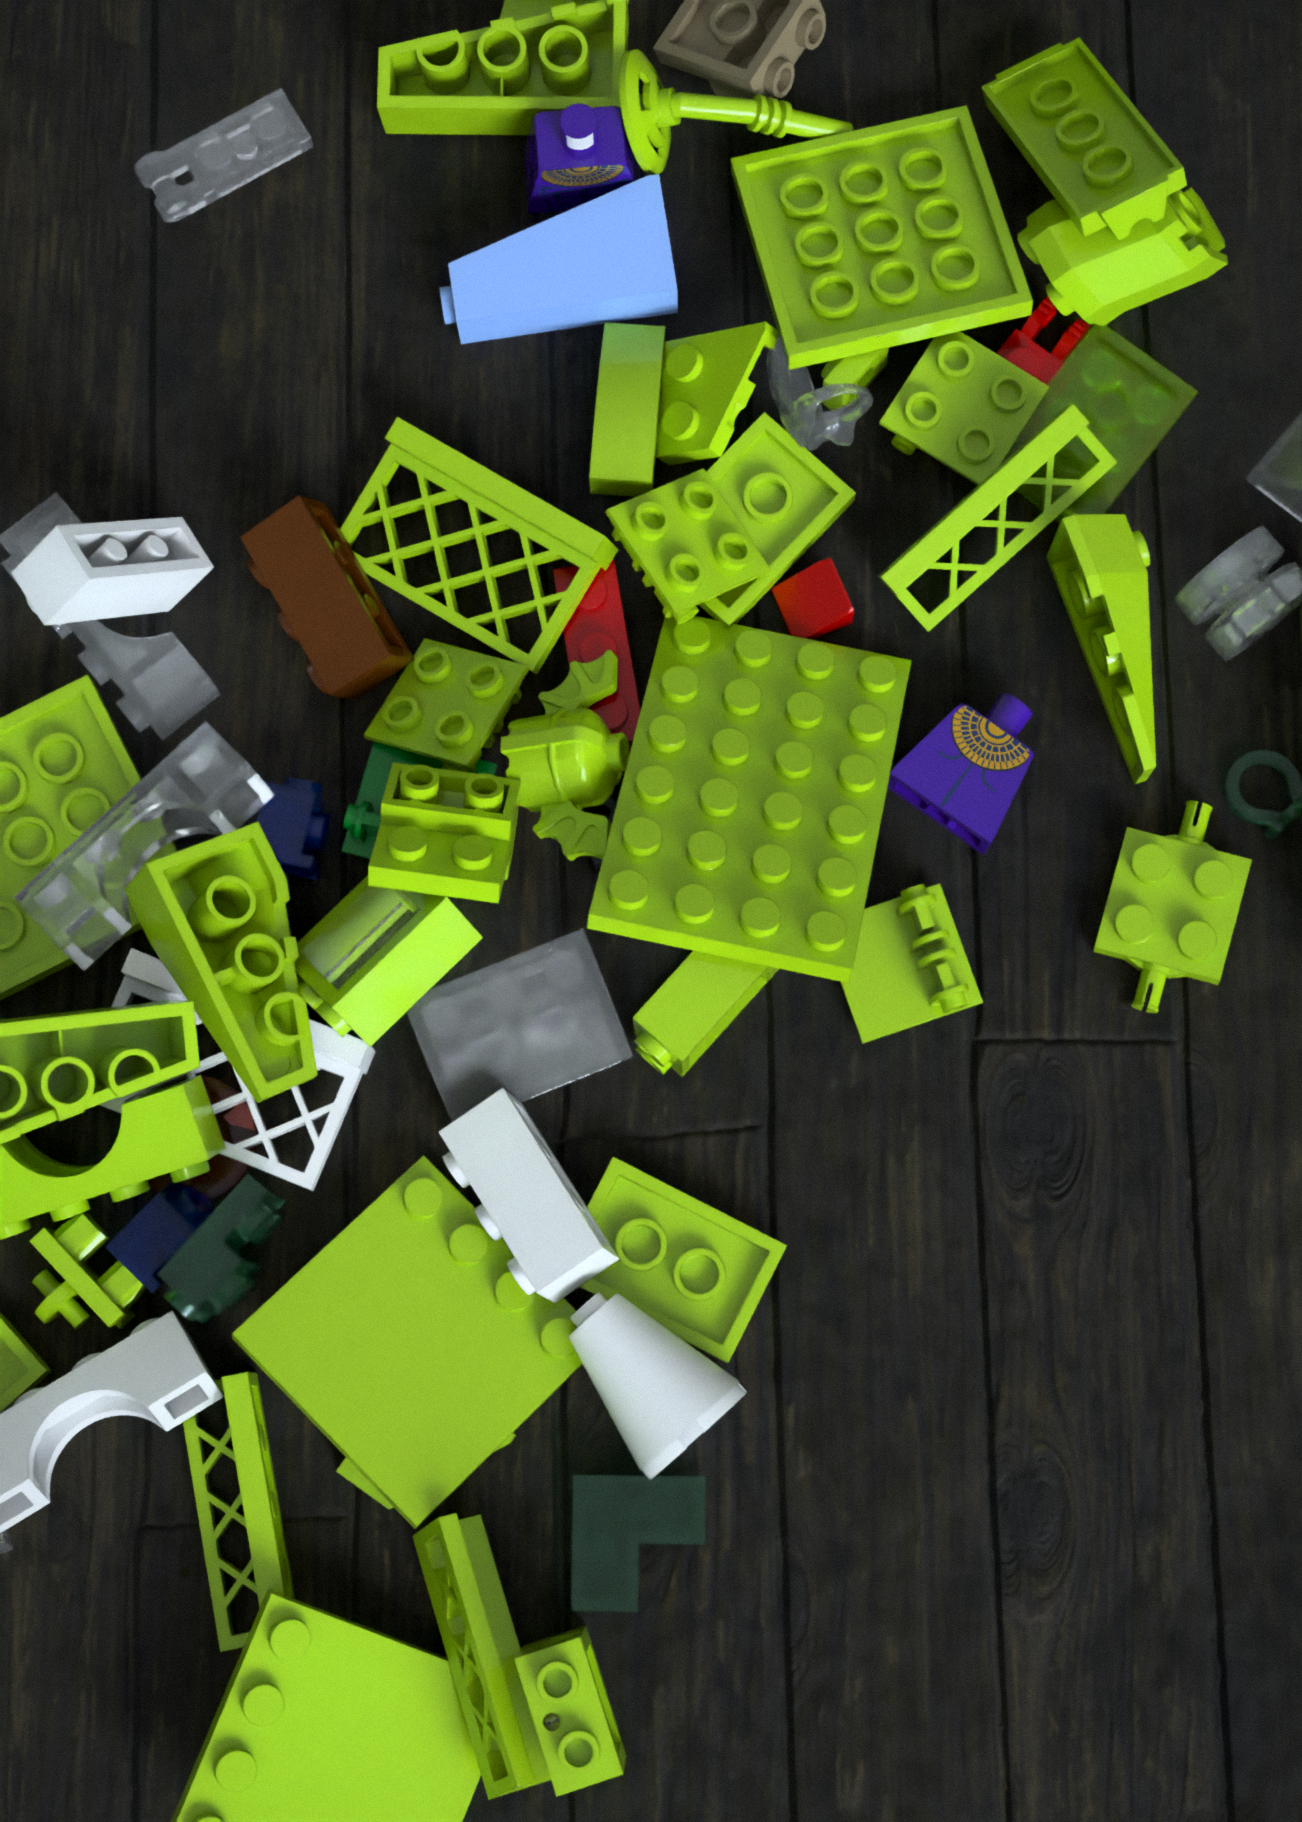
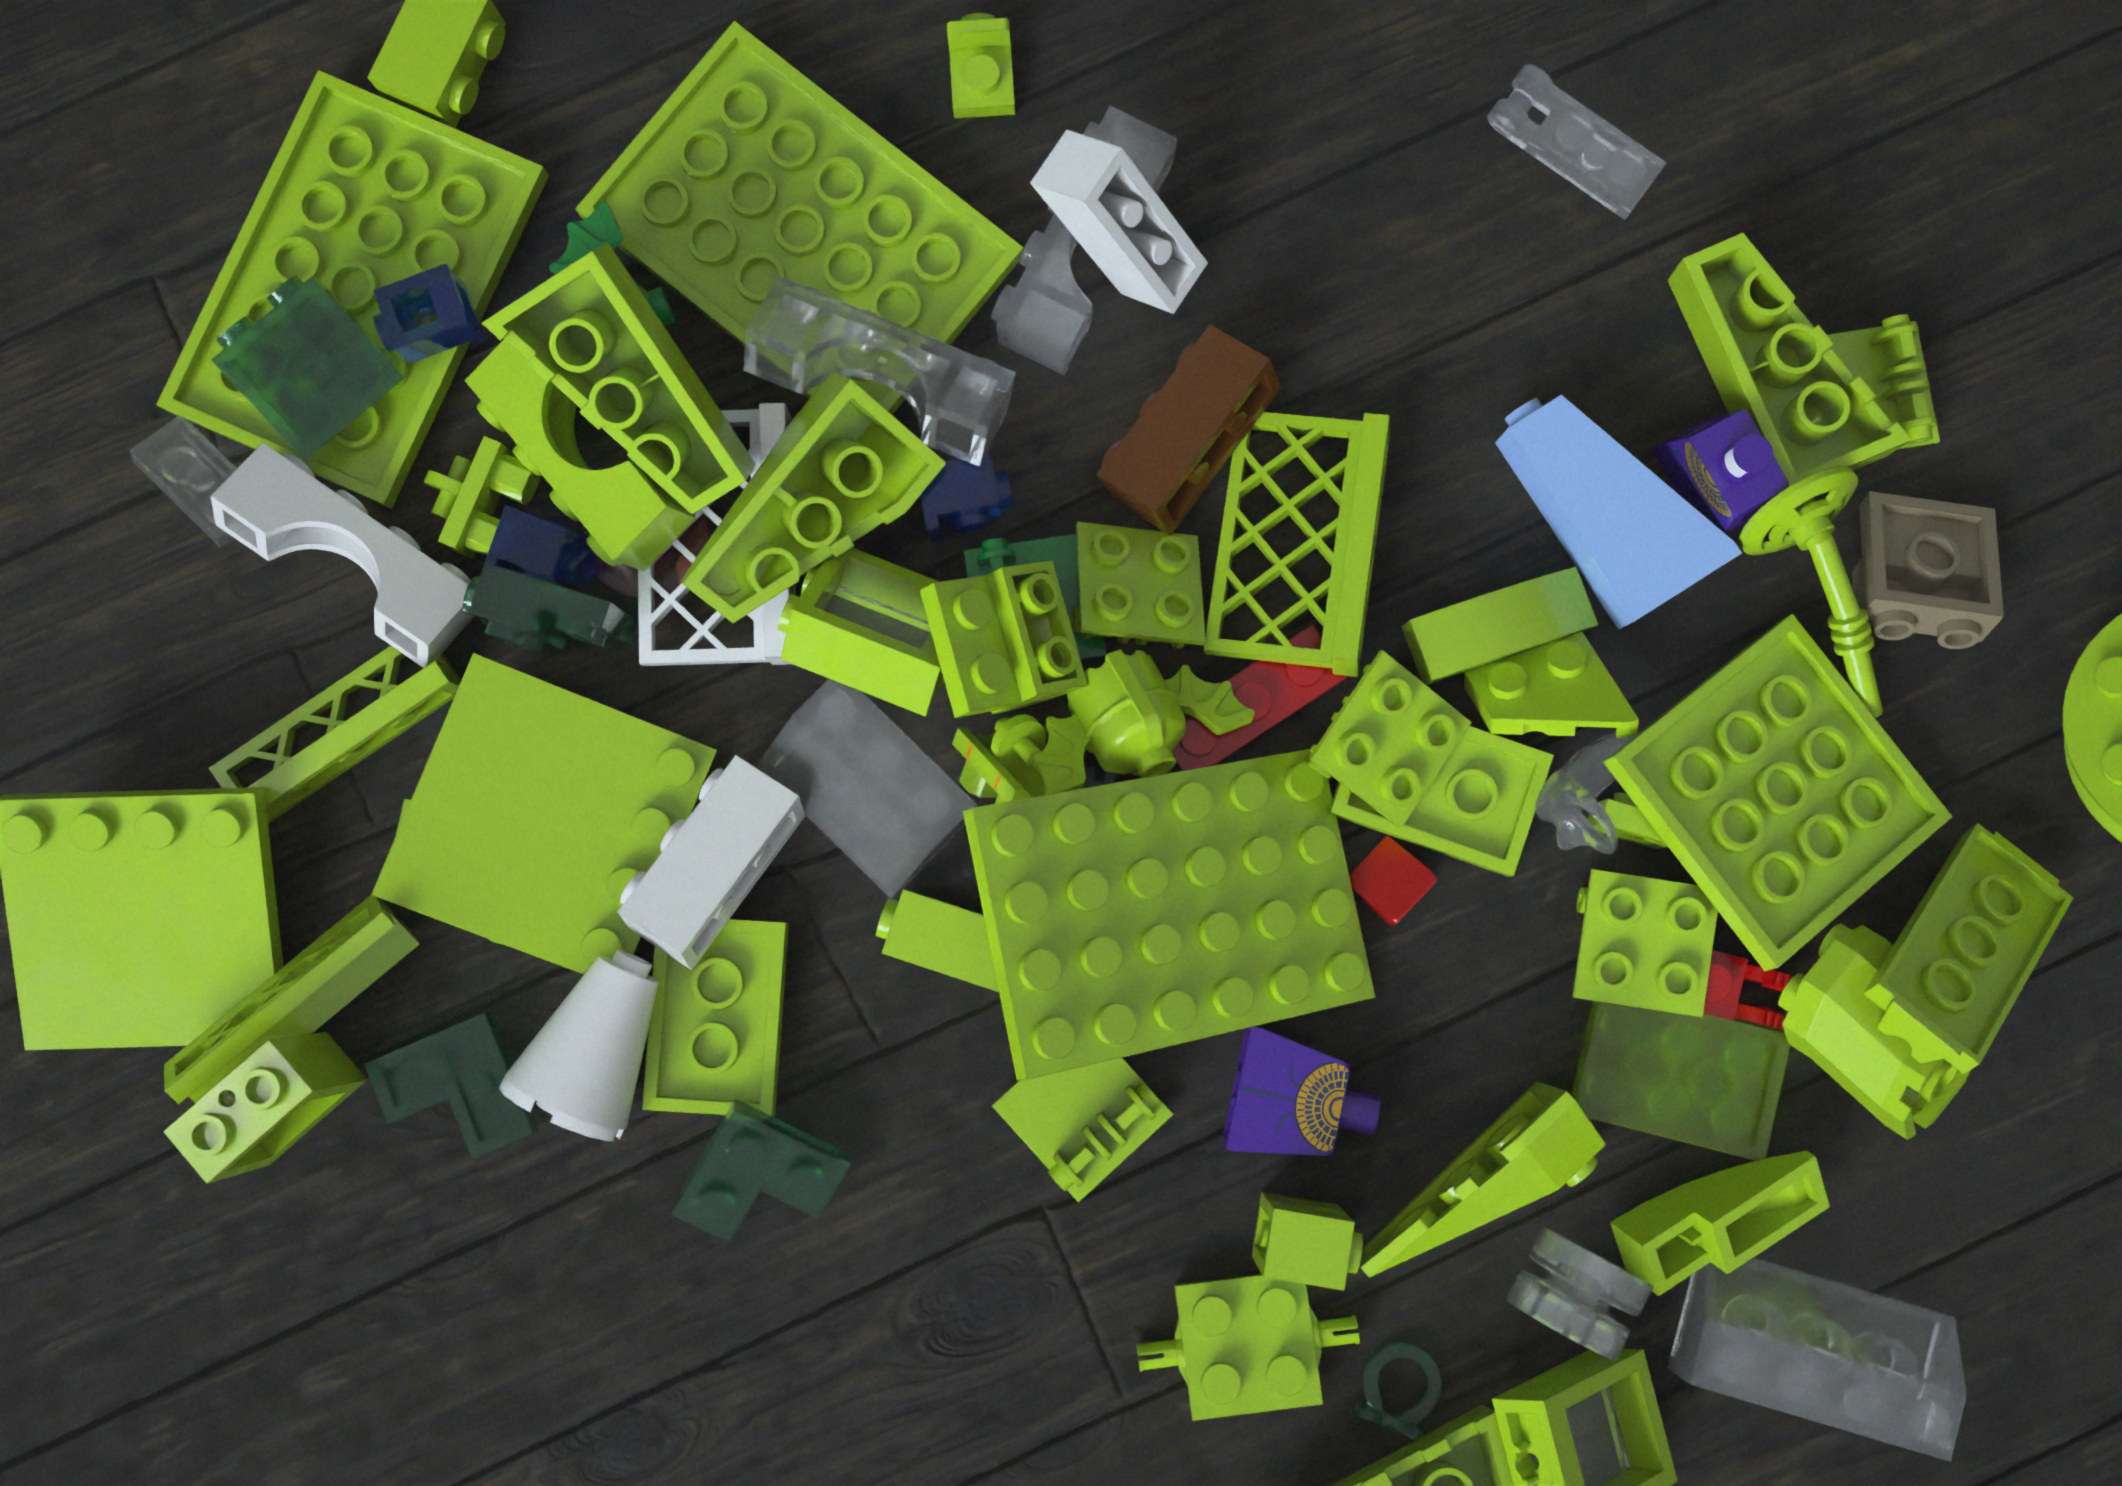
camera: 65 degrees right, 5 degrees up
lime fence [878,404,1117,632] -> none
none -> clear green plate [671,1099,850,1242]
none -> lime hips [952,714,1047,804]
none -> lime brick [1251,1192,1363,1291]
none -> lime slope [1610,1151,1830,1296]

